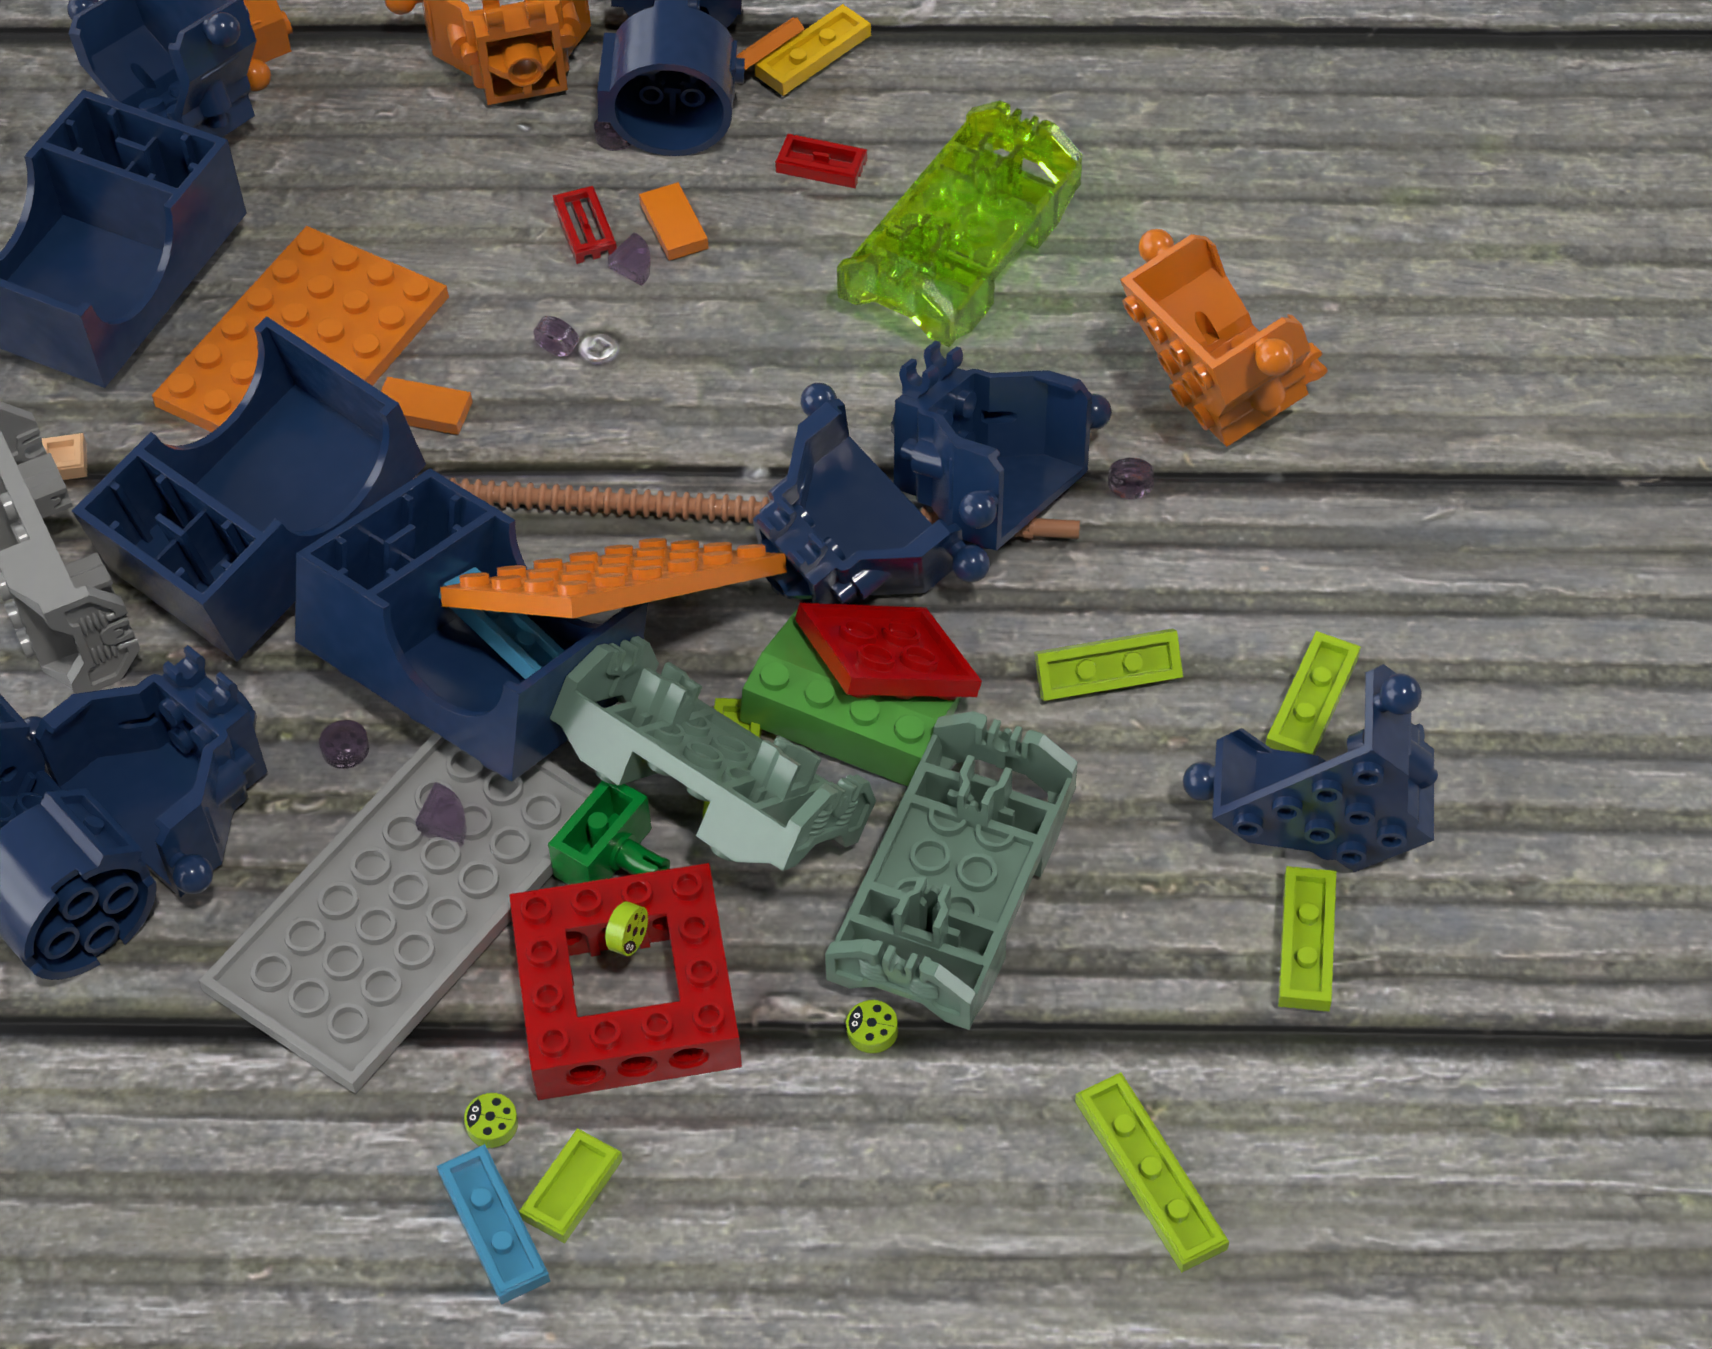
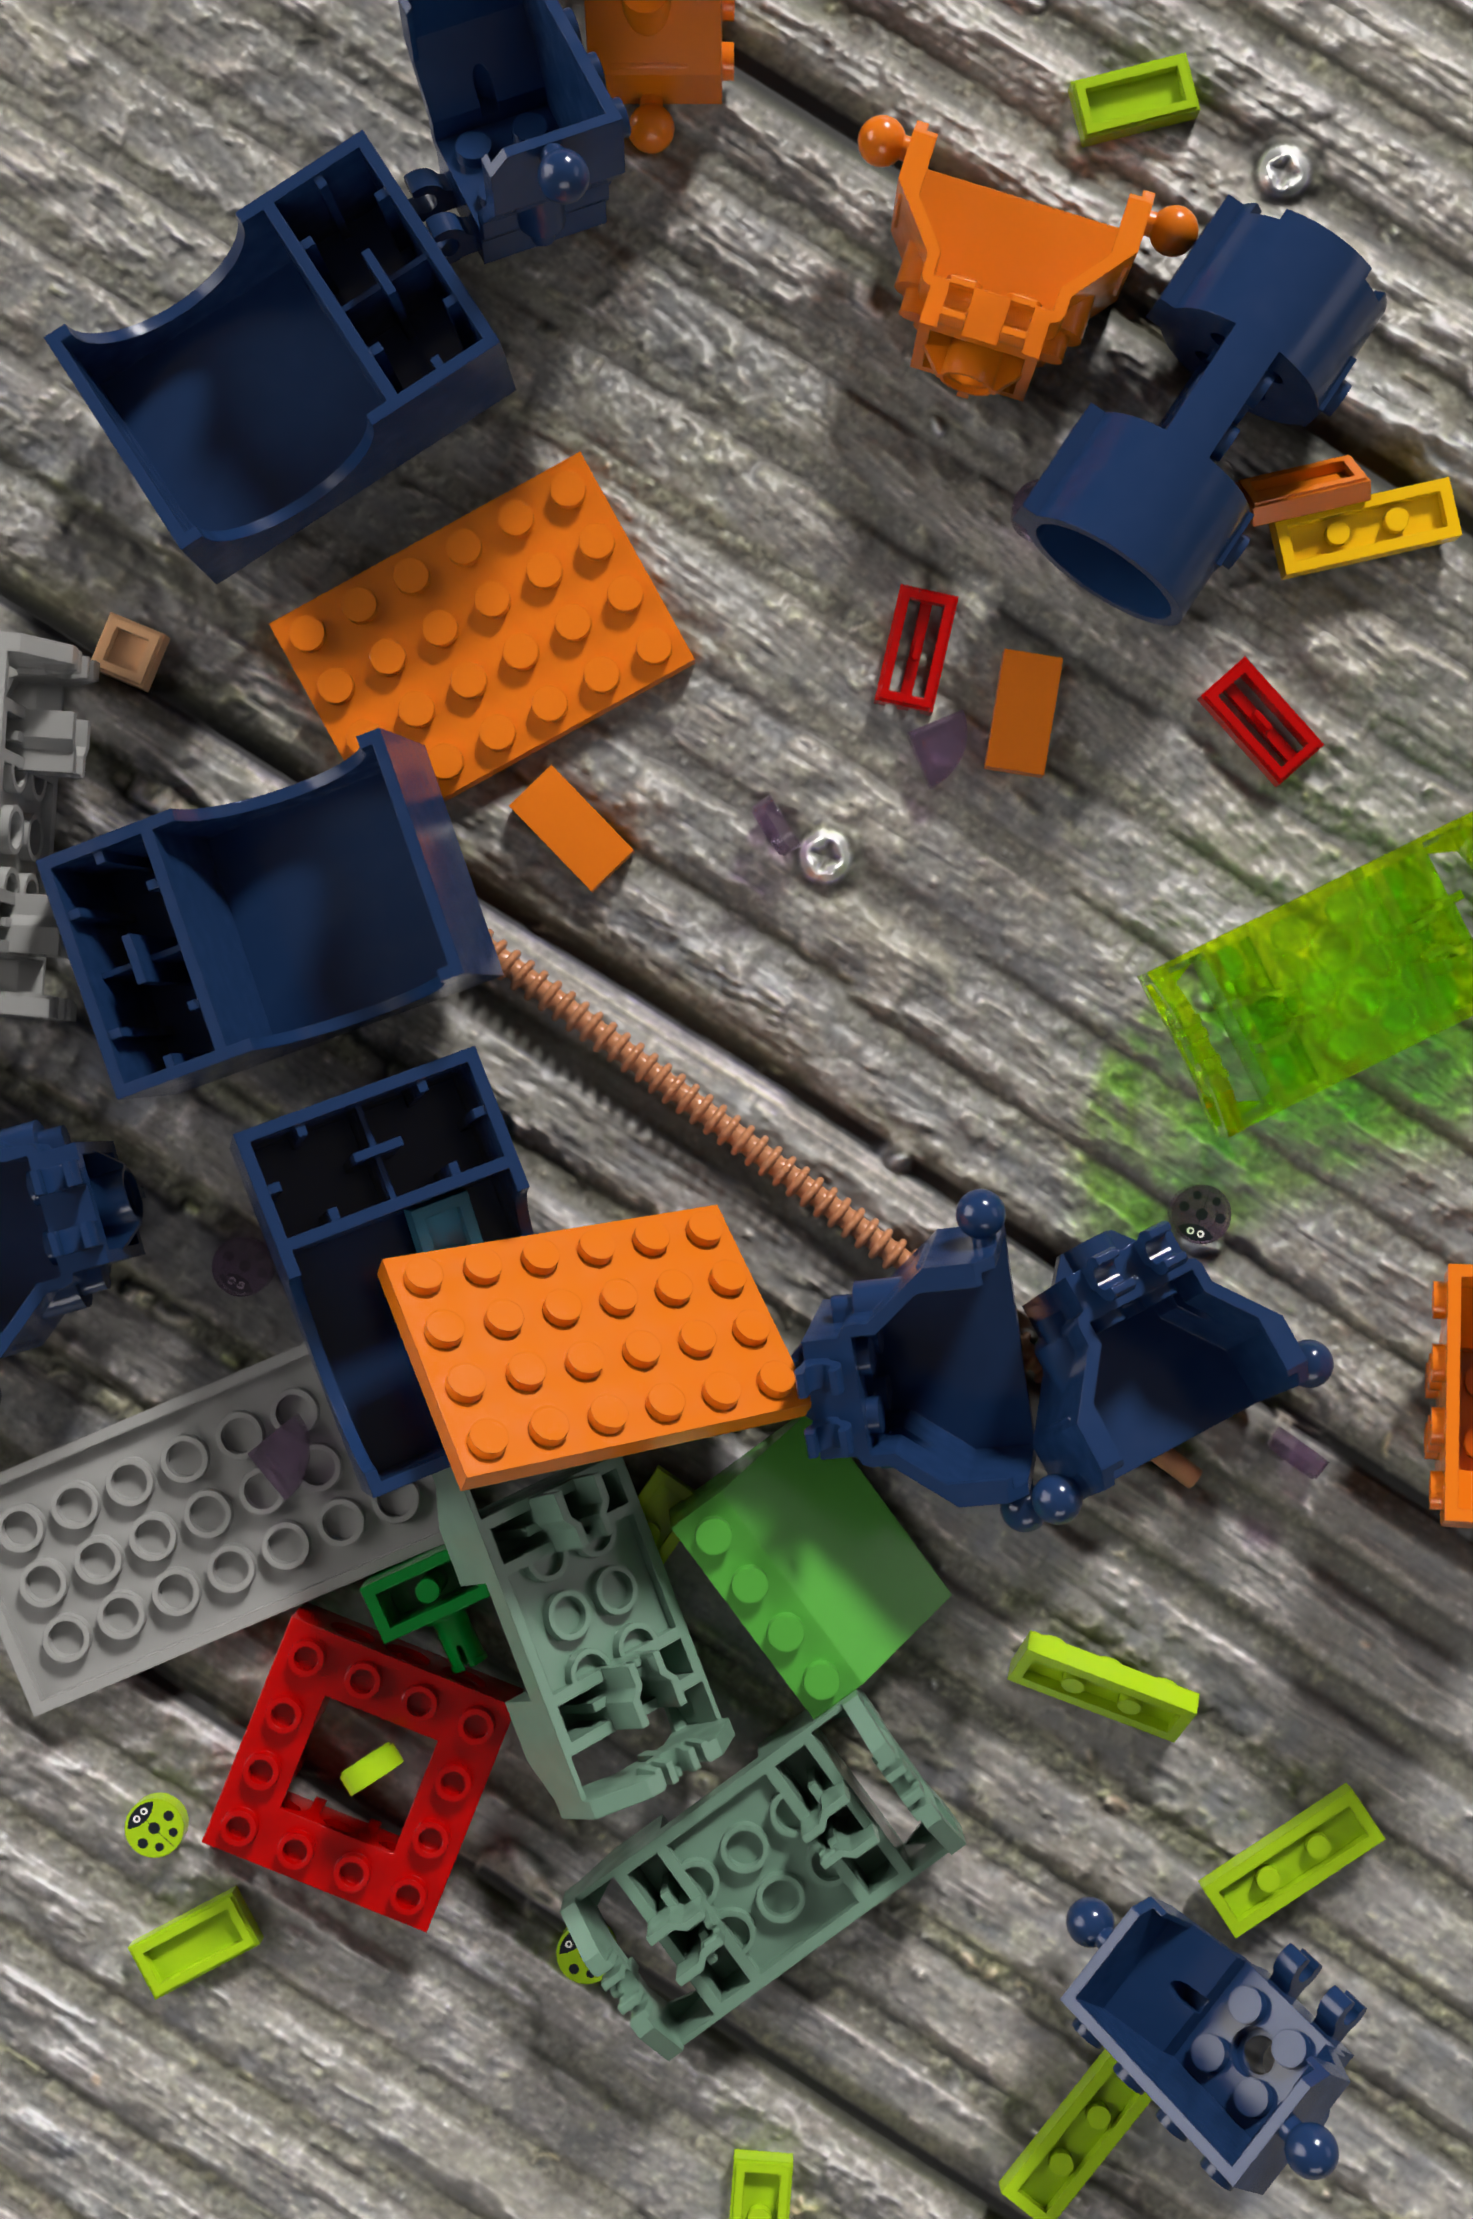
camera: 30 degrees right, 35 degrees up
dark azure tile [437,1144,551,1305] -> none
red plate [795,603,982,700] -> none

